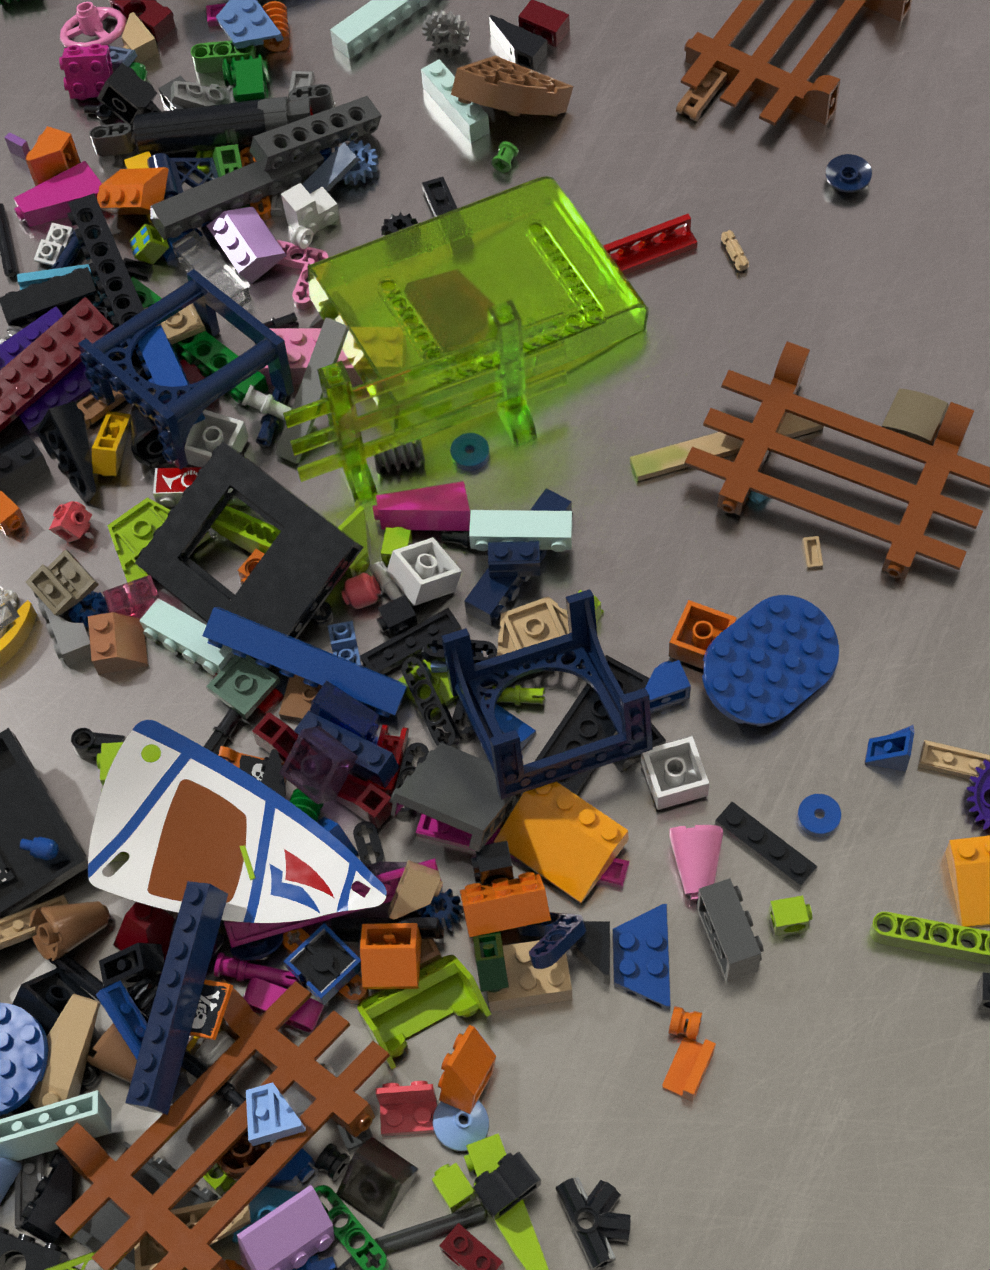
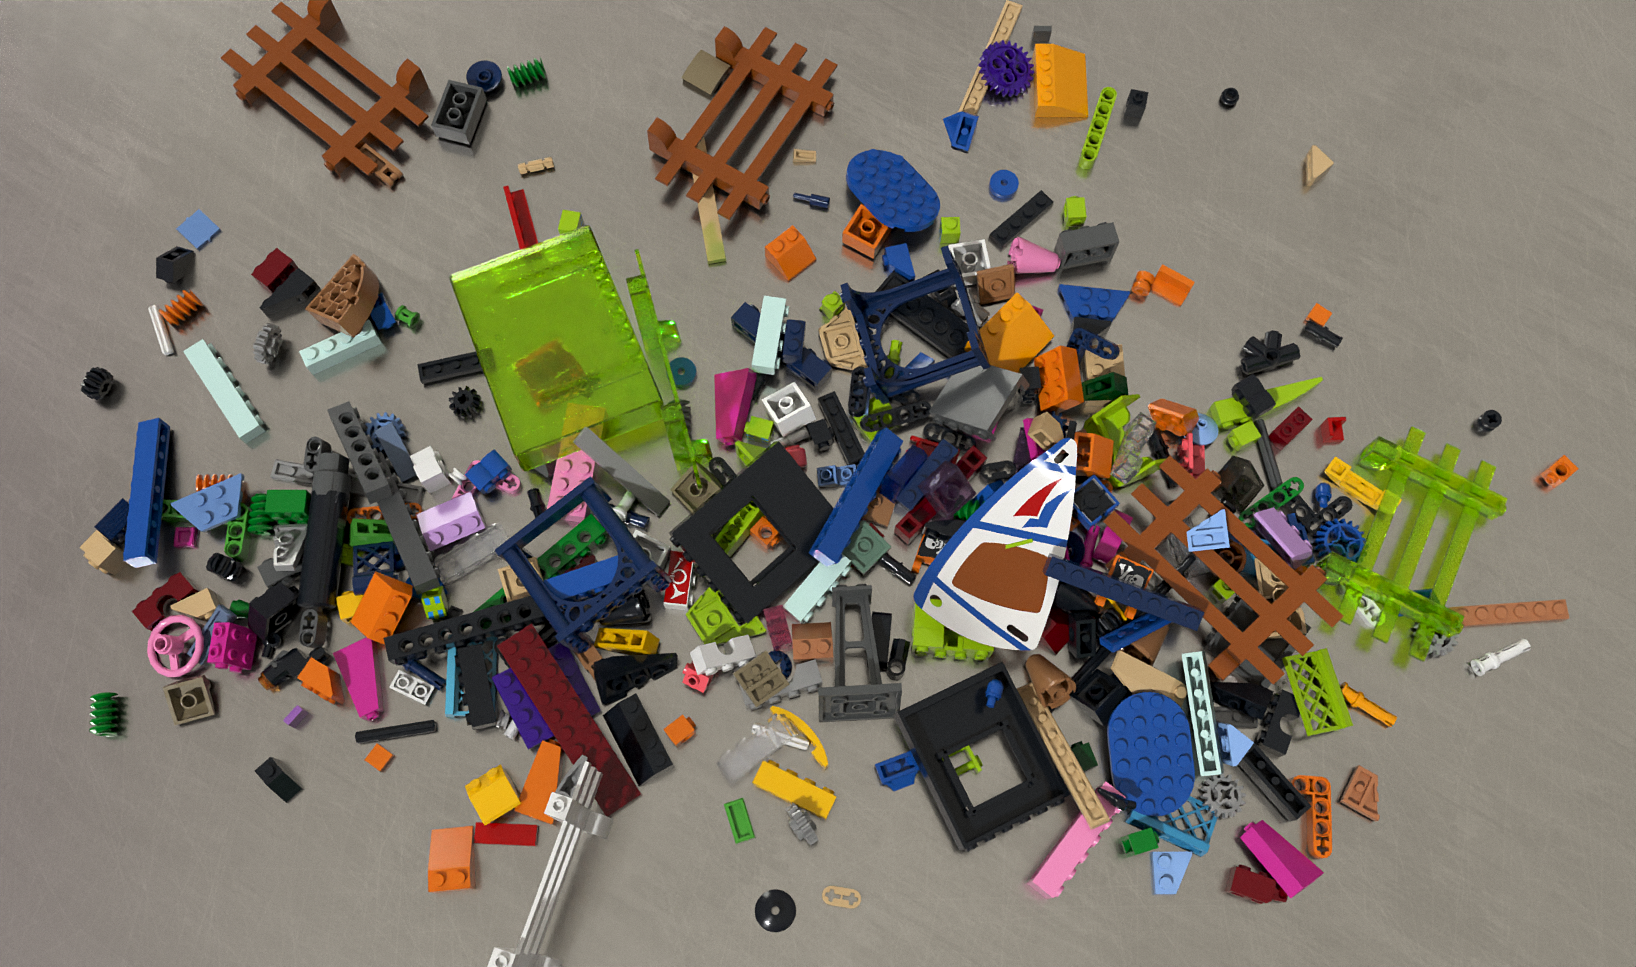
camera: 90 degrees left, 10 degrees up
none -> dark tan slope [162,675,215,726]
none -> black gear [206,553,243,581]
none -> black plate [258,647,332,690]
none -> blue slope [370,292,396,330]
none -> dark grey brick [431,80,487,145]
none -> blue brick [465,449,512,494]
none -> green piece [507,57,546,88]
none -> lime brick [558,210,583,240]
none -> dark tan slope [670,462,722,512]
none -> white arch [690,635,756,676]
none -> black beam [709,457,736,486]
none -> orange slope [765,225,817,282]
none -> dark blue axle [793,193,830,208]
none -> dark grey piece [818,584,902,722]
none -> black beam [867,611,892,670]
none -> lime brick [939,217,961,244]
none -> light grey piece [951,293,990,327]
none -> medium nougat plate [976,264,1015,305]
none -> clear arch [1110,412,1156,484]
none -> black pin [1148,430,1177,487]

